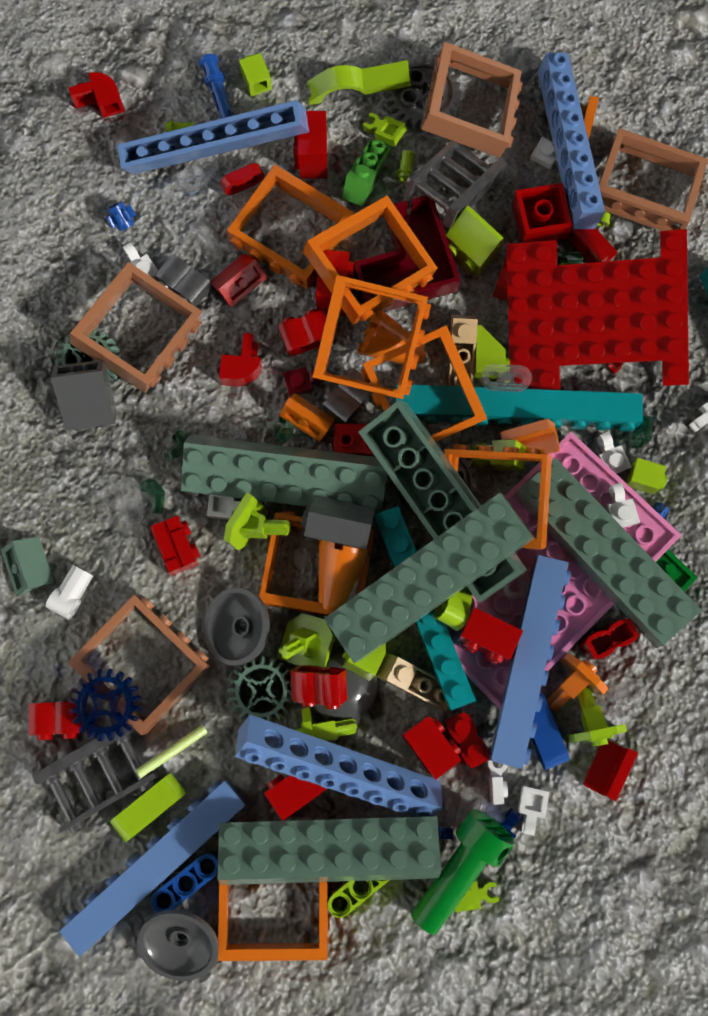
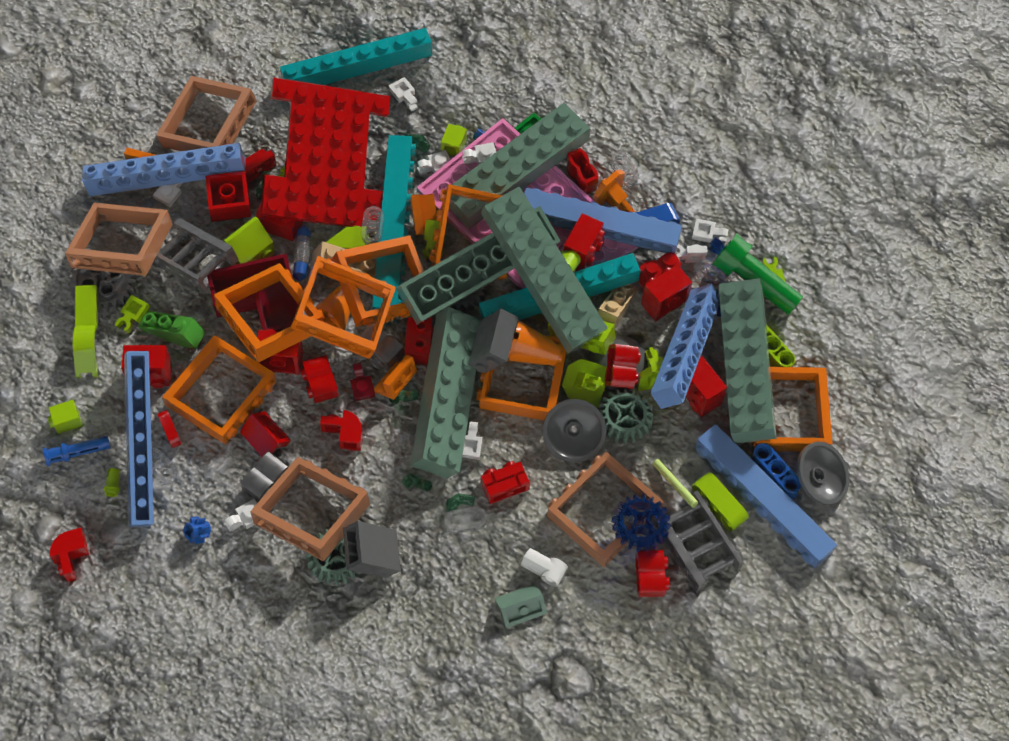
camera: 90 degrees left, 15 degrees down
lime piece [224,492,290,551] -> none
lime pin [397,150,415,183] -> none
lime piece [566,687,627,747] -> none
red panel [582,739,638,801] -> none
none -> piece [293,225,311,282]

